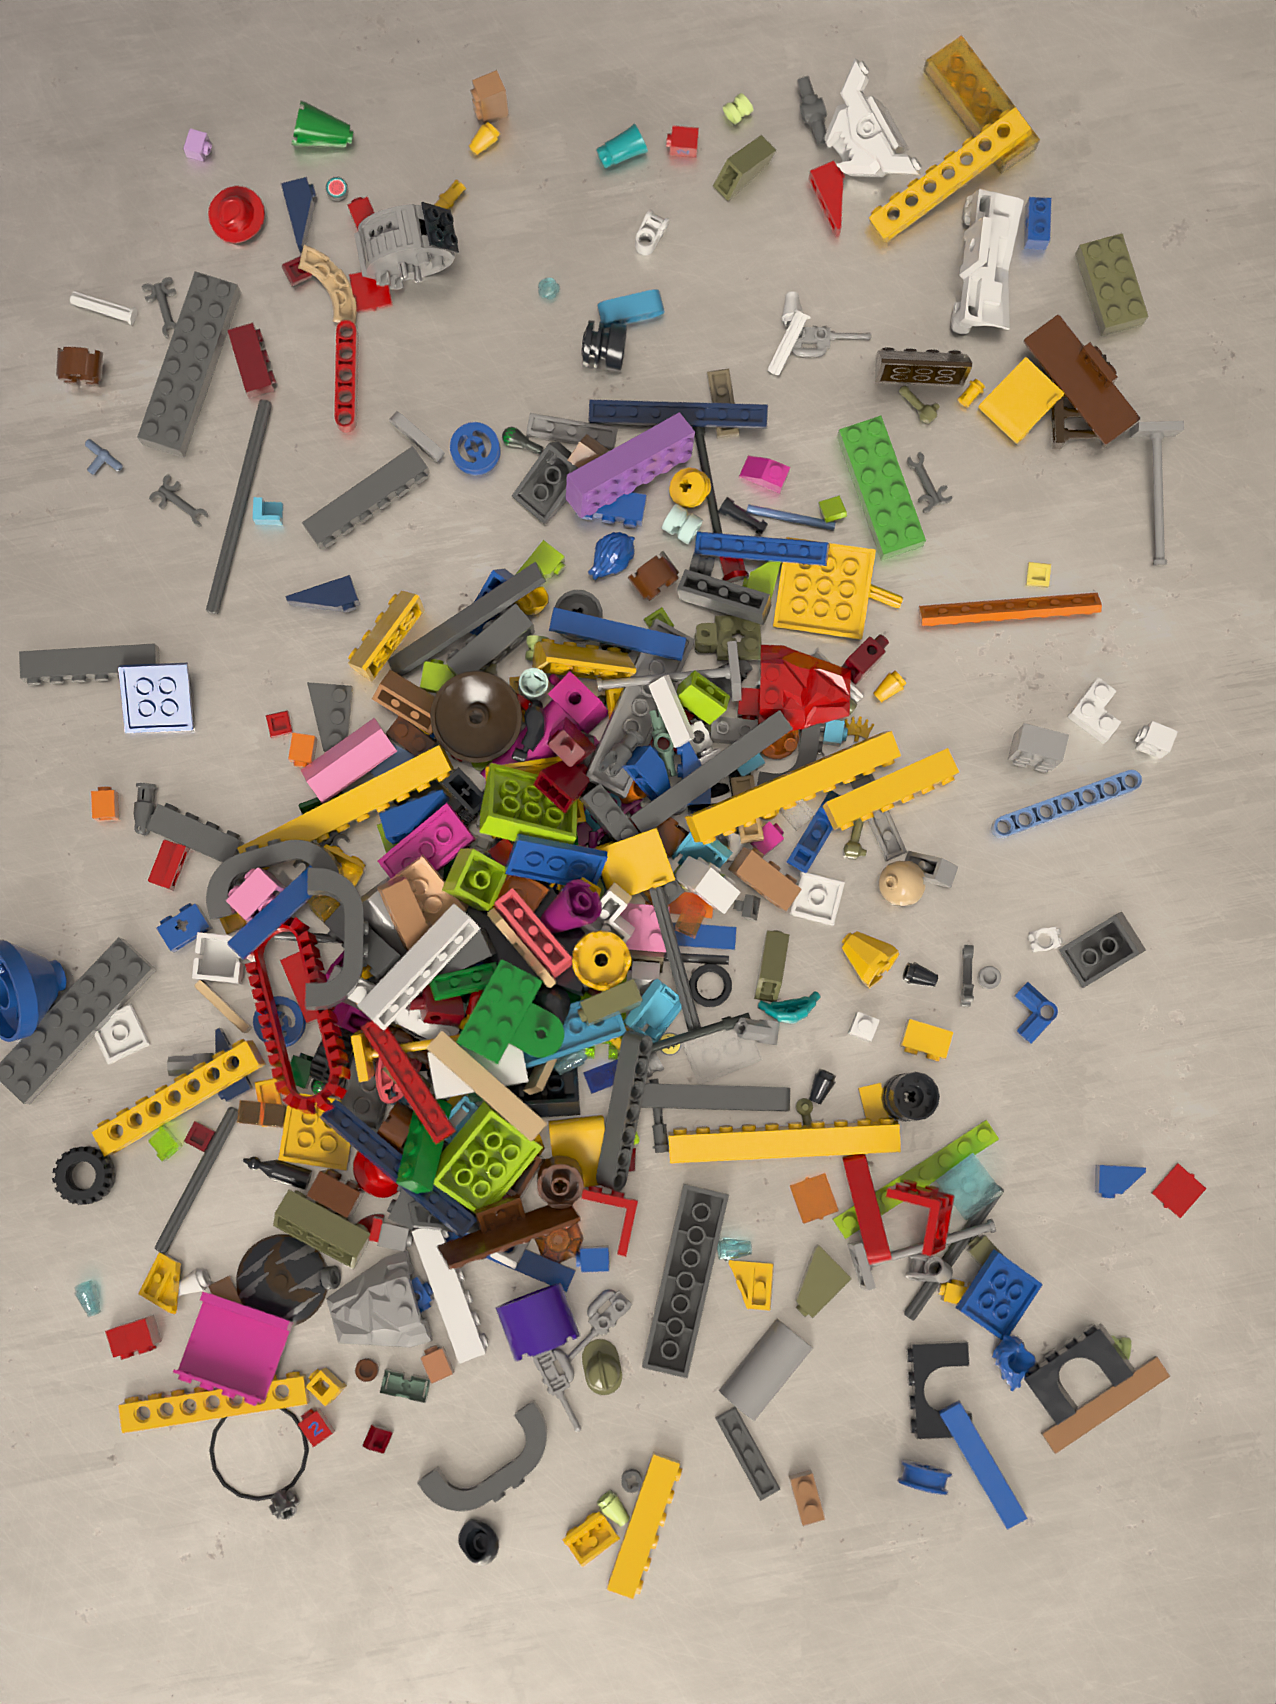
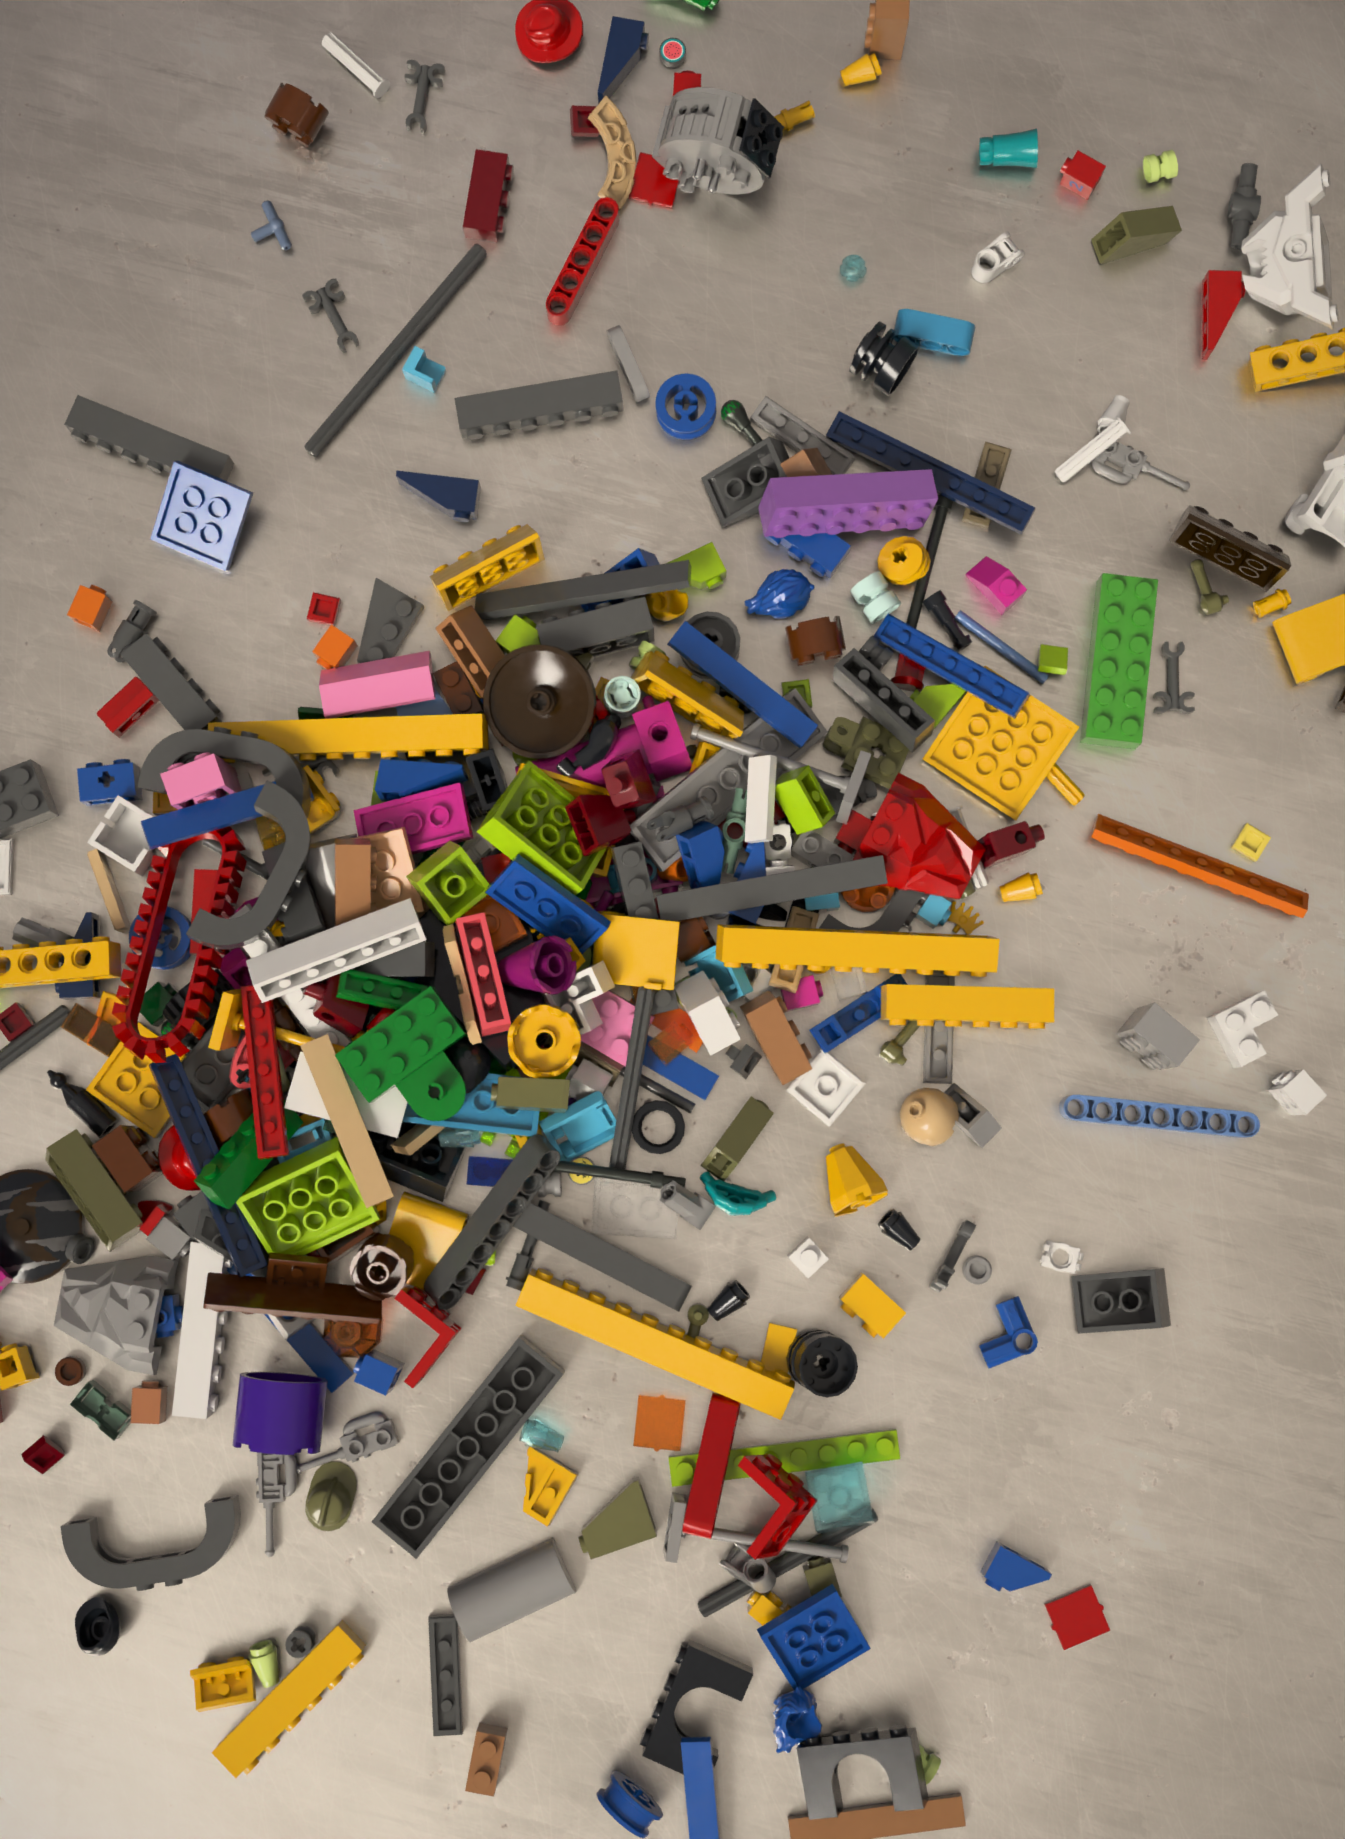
camera: 30 degrees right, 0 degrees up
dark grey brick [137,271,241,457] -> none

